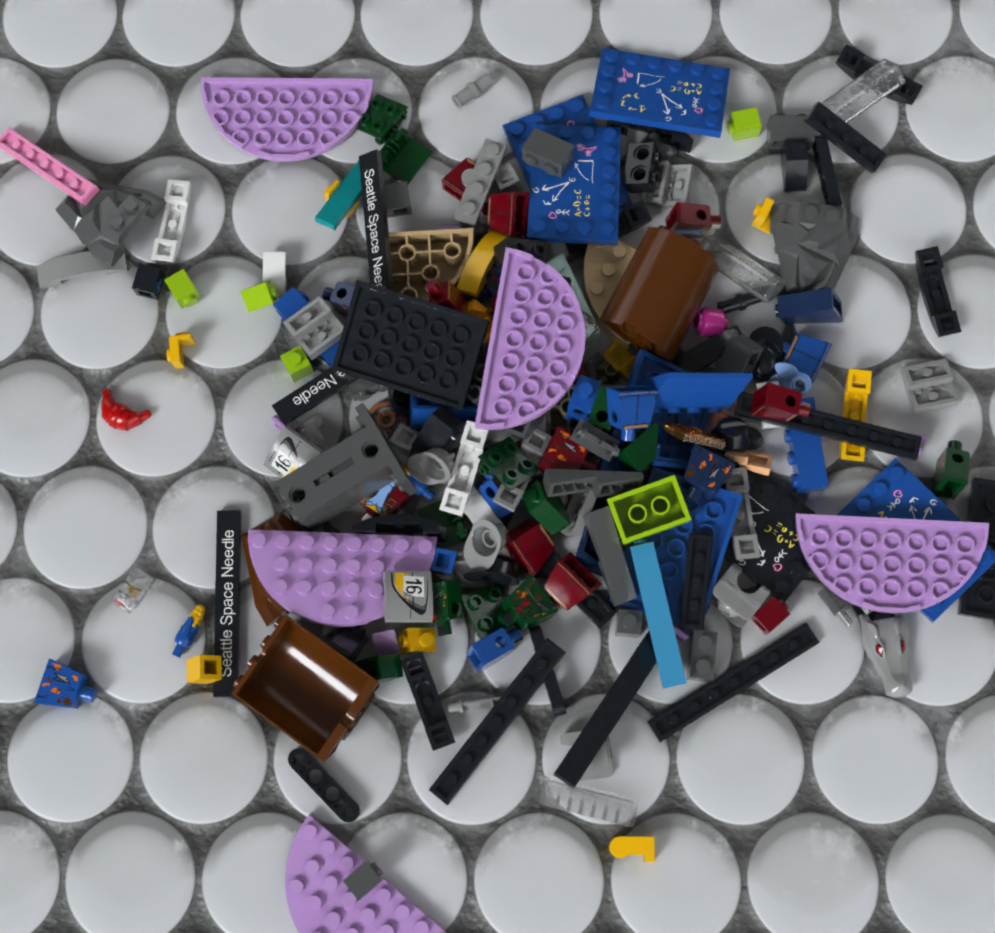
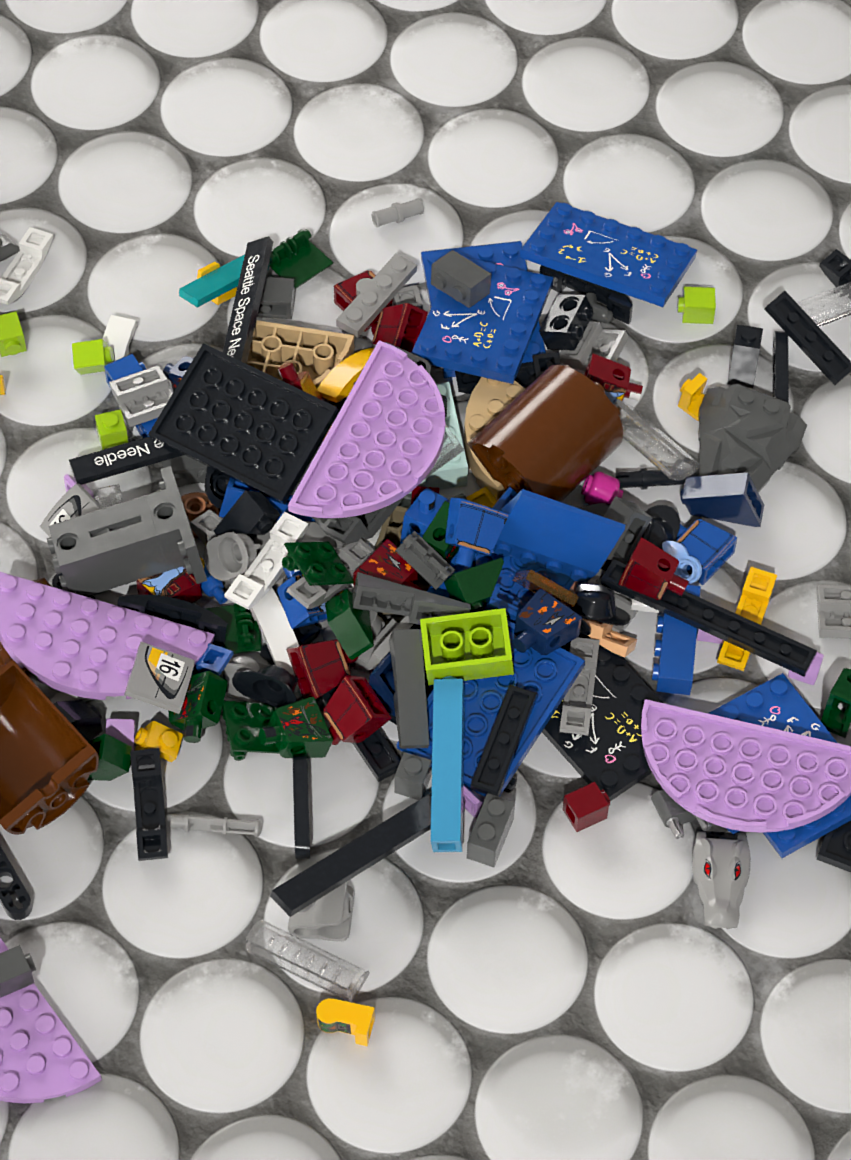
camera: 10 degrees right, 20 degrees down
lavender plate [201,77,374,162] -> none
dark green hinge [356,94,408,145] -> none
black tile [429,638,566,805] -> none
light grey piece [464,519,506,571] -> none
blue torso [466,627,523,674] -> none
black tile [647,623,820,743] -> none
light grey piece [709,563,771,627] -> none
dark grey brick [767,113,815,150] -> none

